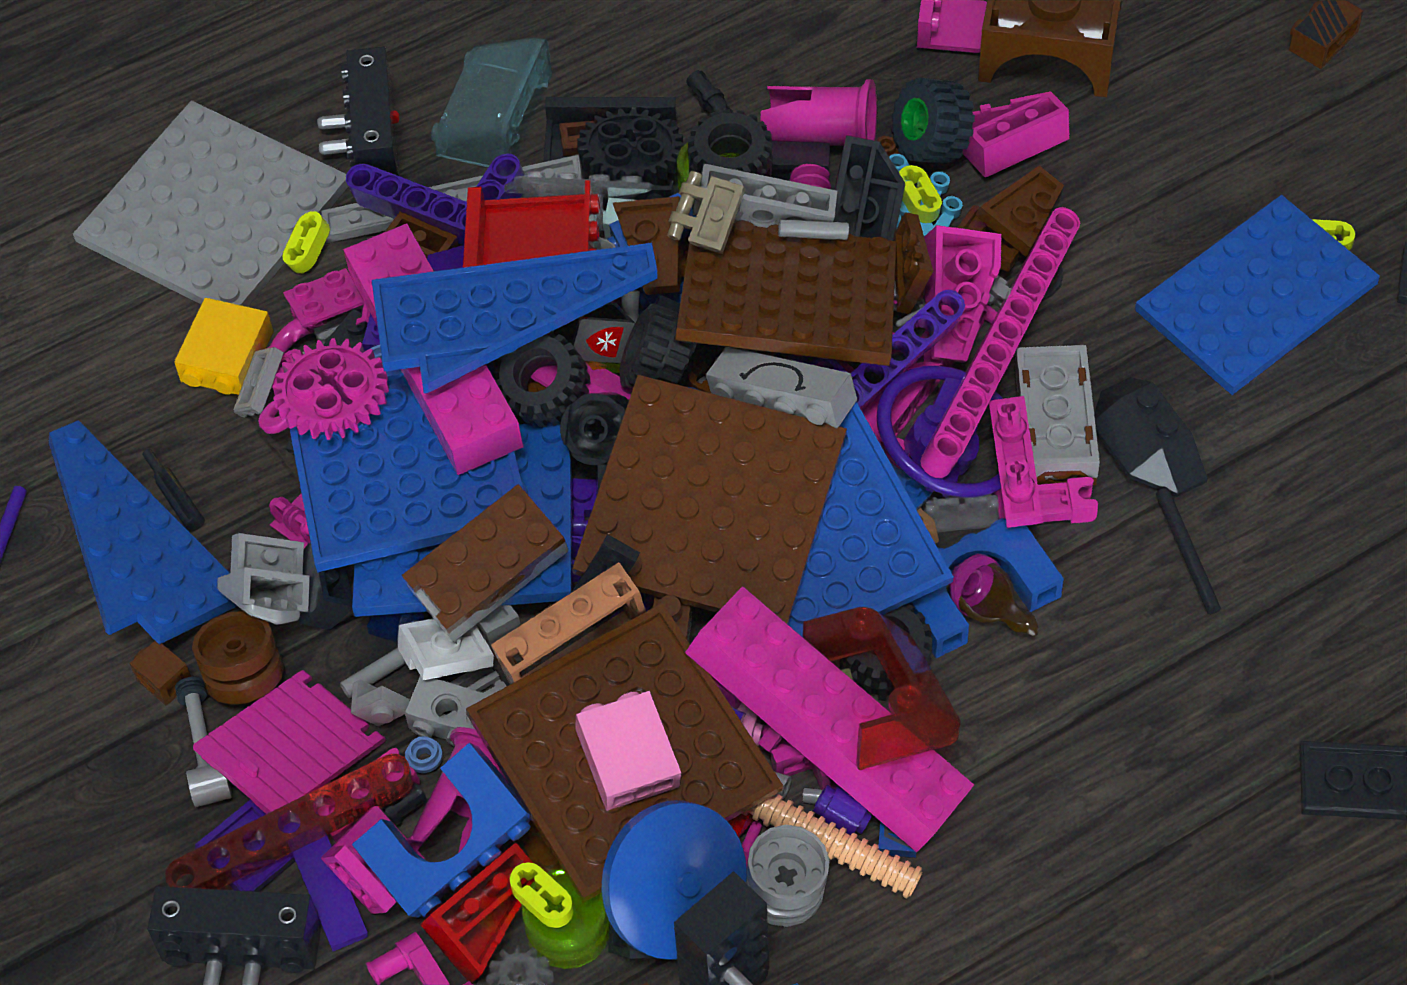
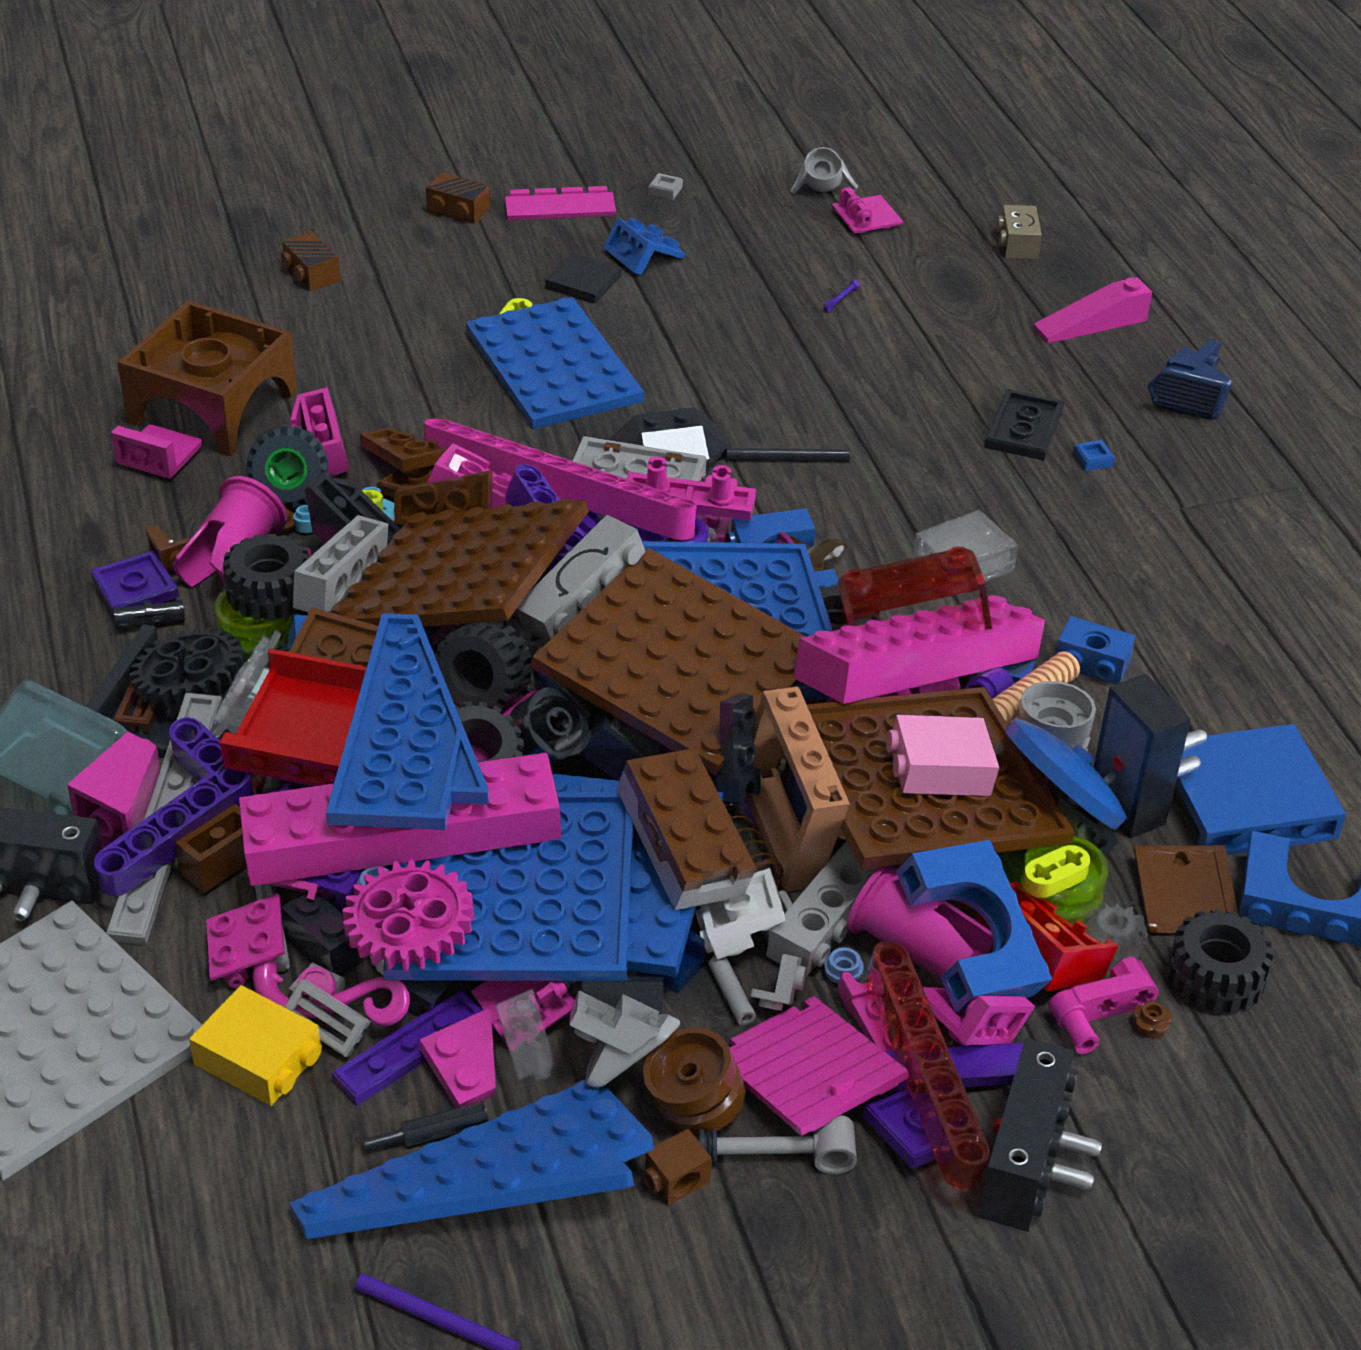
camera: 80 degrees left, 15 degrees down
neon yellow beam [282,211,330,274] -> none
dark tan plate [667,171,745,254] -> none
light grey piece [778,219,849,240] -> none
none -> dark pink slope [67,732,160,848]
none -> dark purple plate [90,551,179,616]
none -> reddish brown bracket [145,525,189,574]
none -> dark purple tile [331,990,483,1106]
none -> dark pink wing [419,1009,496,1108]
none -> clear hinge [495,989,555,1080]
none -> clear brick [913,510,1018,595]
none -> blue brick [1056,616,1136,684]
none -> blue tile [1073,440,1115,471]

